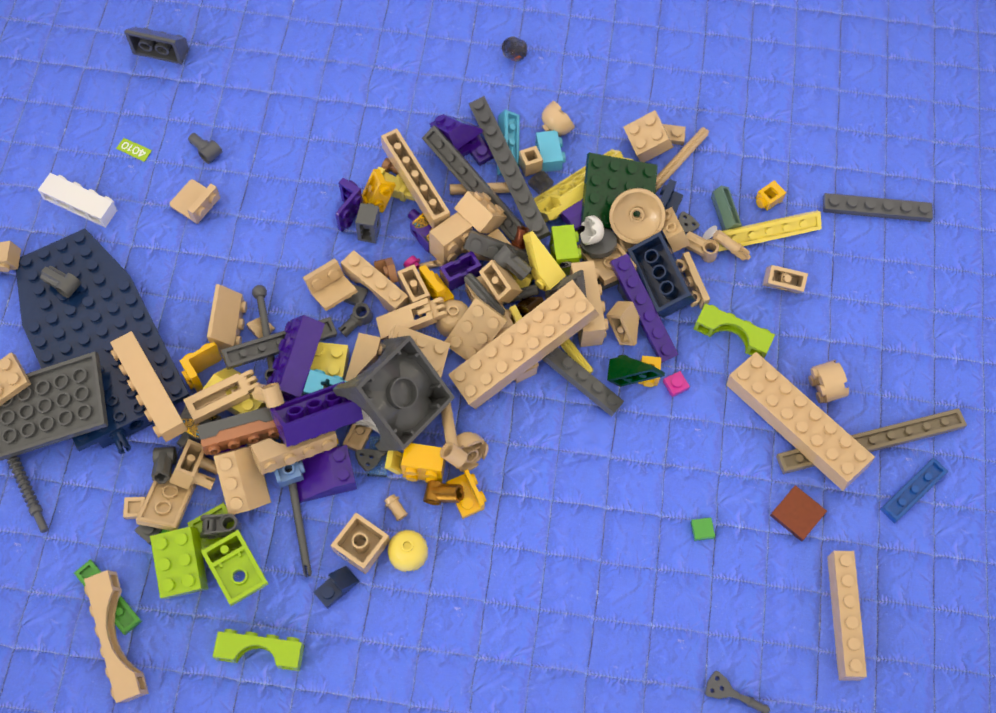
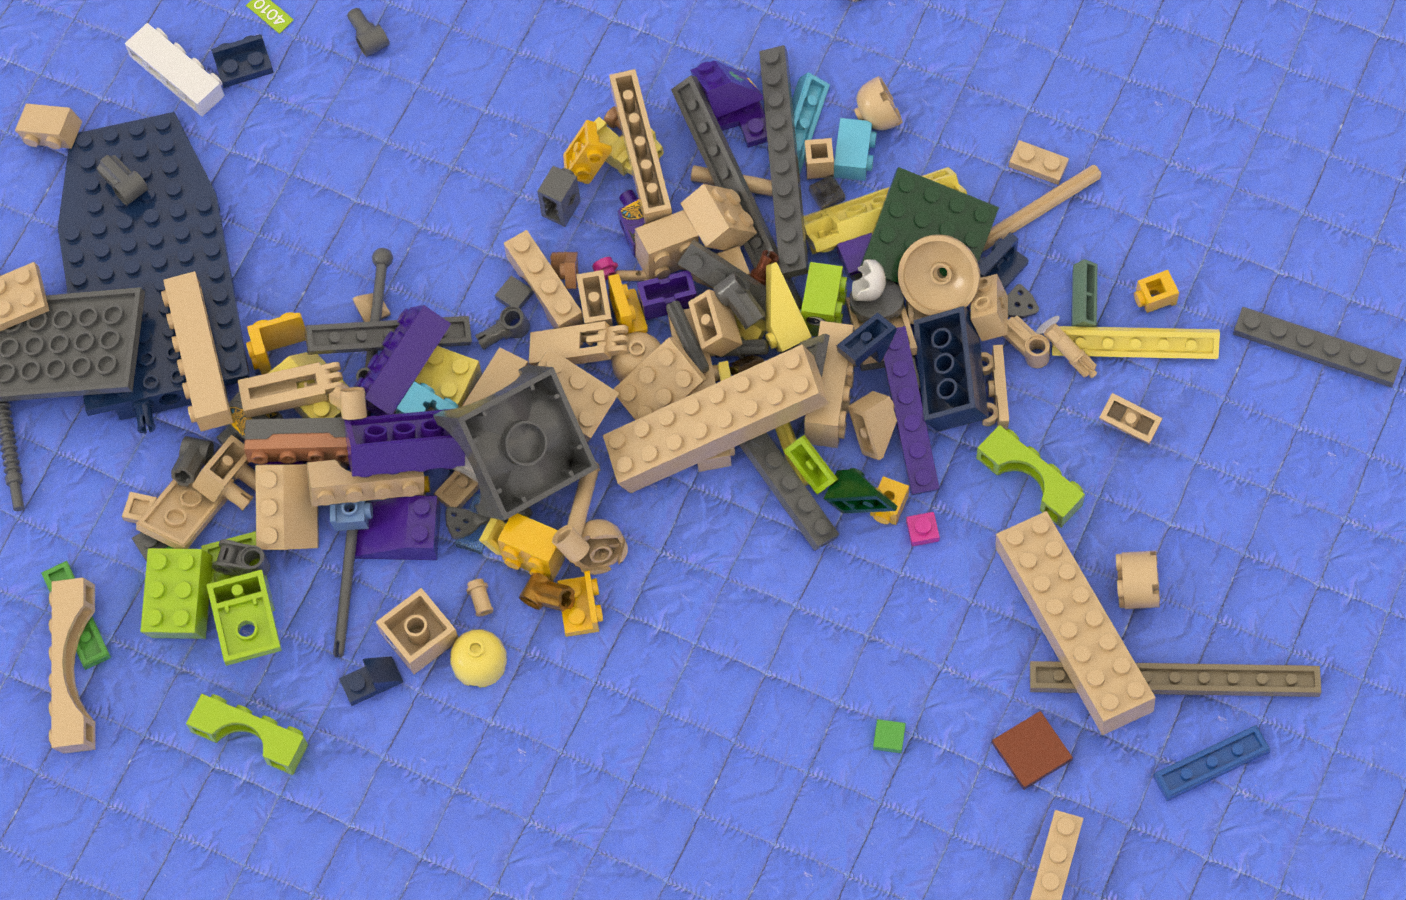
camera: 25 degrees right, 0 degrees up
tan bracket [170,180,220,224] -> none
tan slope [207,284,247,353] -> none
tan bracket [302,258,358,311] -> none
dark purple bracket [336,178,363,232] -> none
tan brick [623,110,674,163] -> none
none -> dark blue bracket [211,34,274,88]
none -> lime slope [783,435,838,495]
none -> dark blue slope [836,312,897,367]

